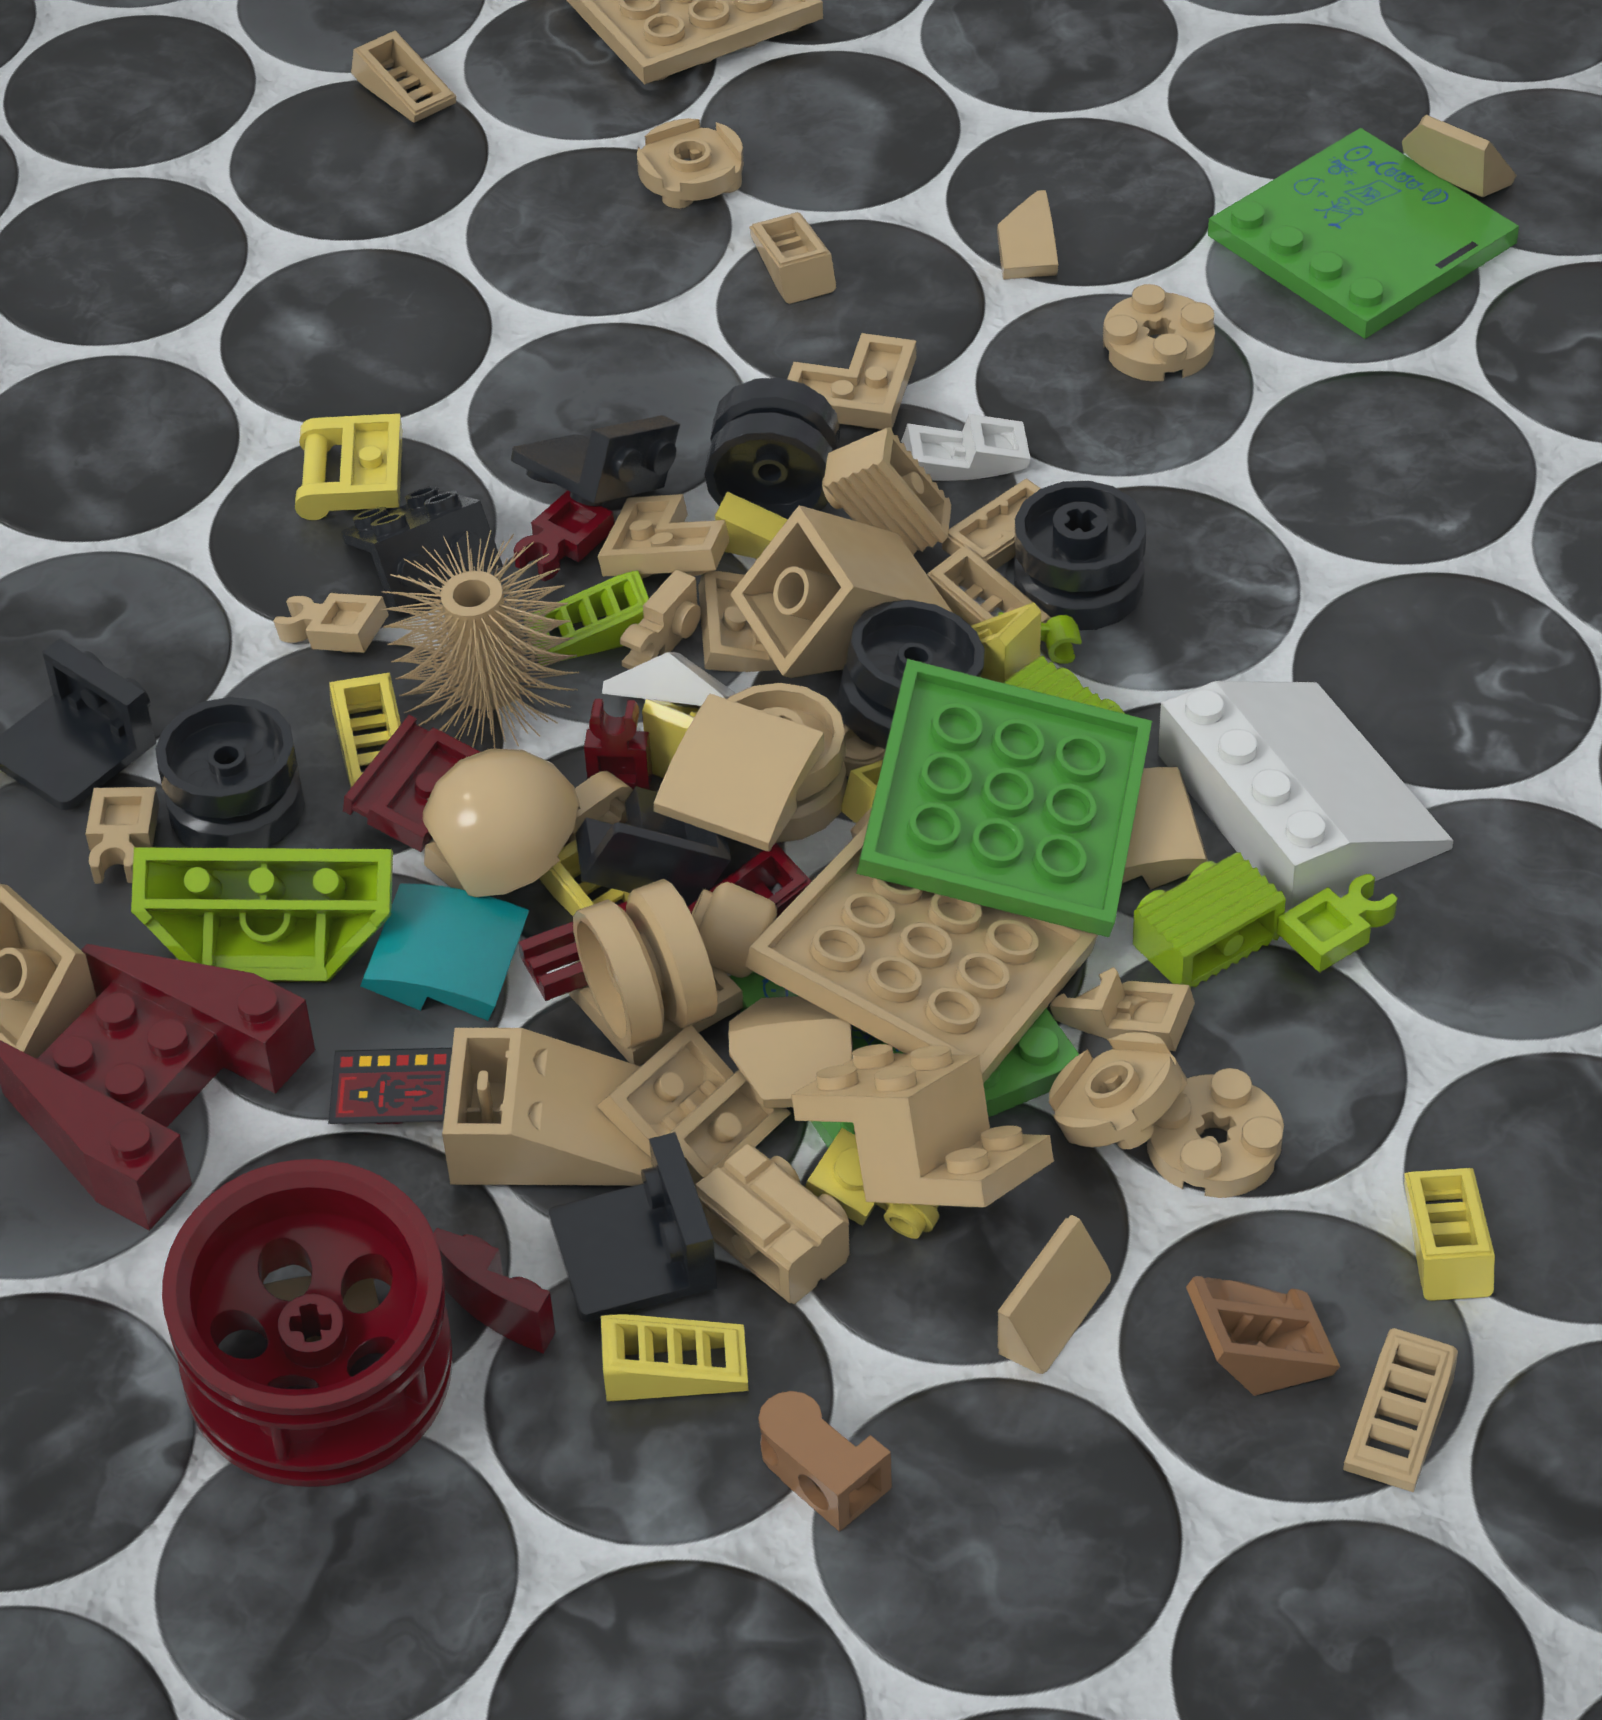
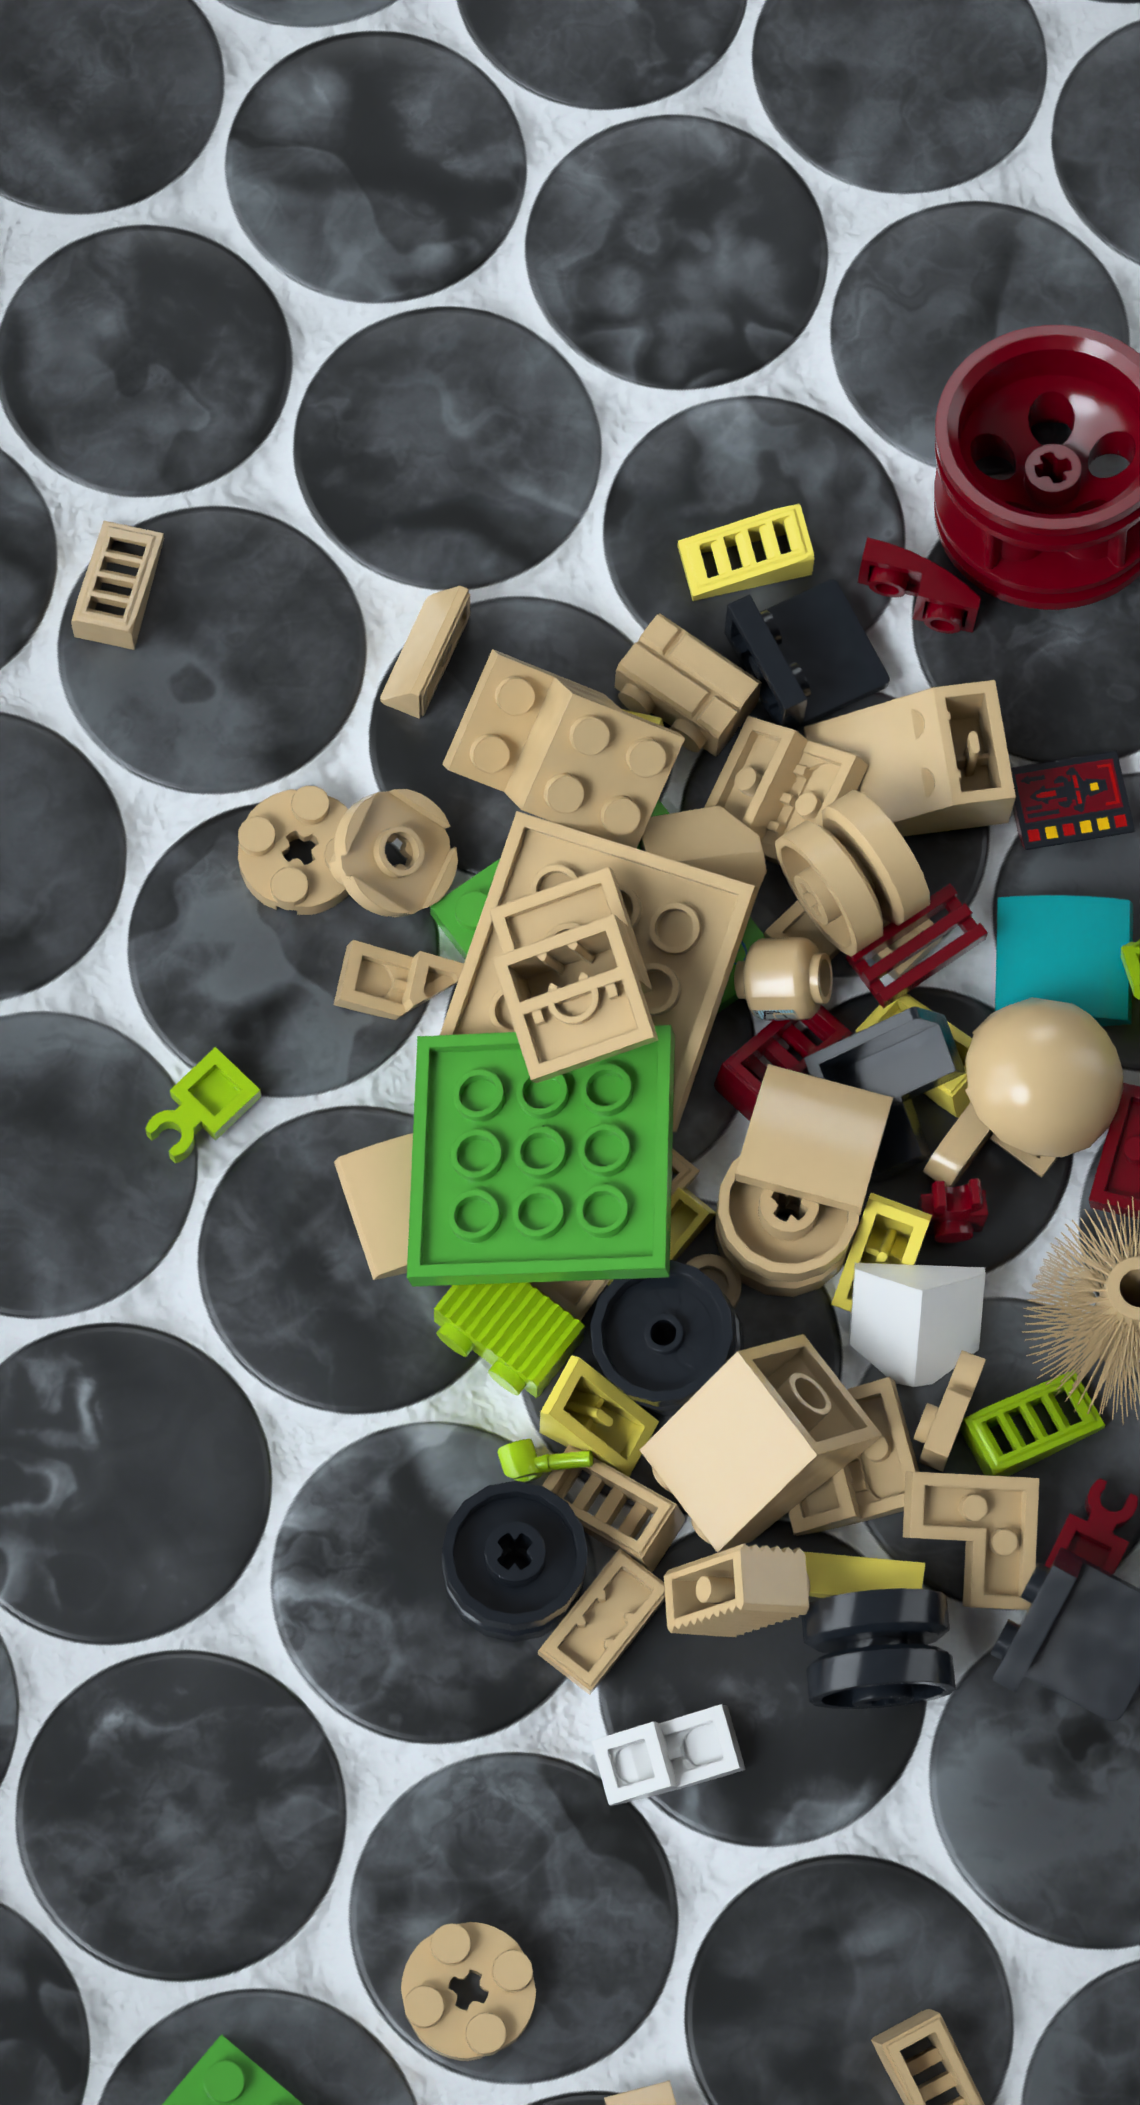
camera: 165 degrees right, 25 degrees up
medium nougat leg [759,1391,892,1532] -> none
tan plate [787,333,916,429] -> none
lime brick [1132,852,1286,988] -> none
white slope [1158,681,1453,912] -> none
medium nougat slope [1186,1276,1340,1396] -> none
light yellow slope [1404,1168,1495,1301] -> none
none -> tan bracket [489,867,658,1084]

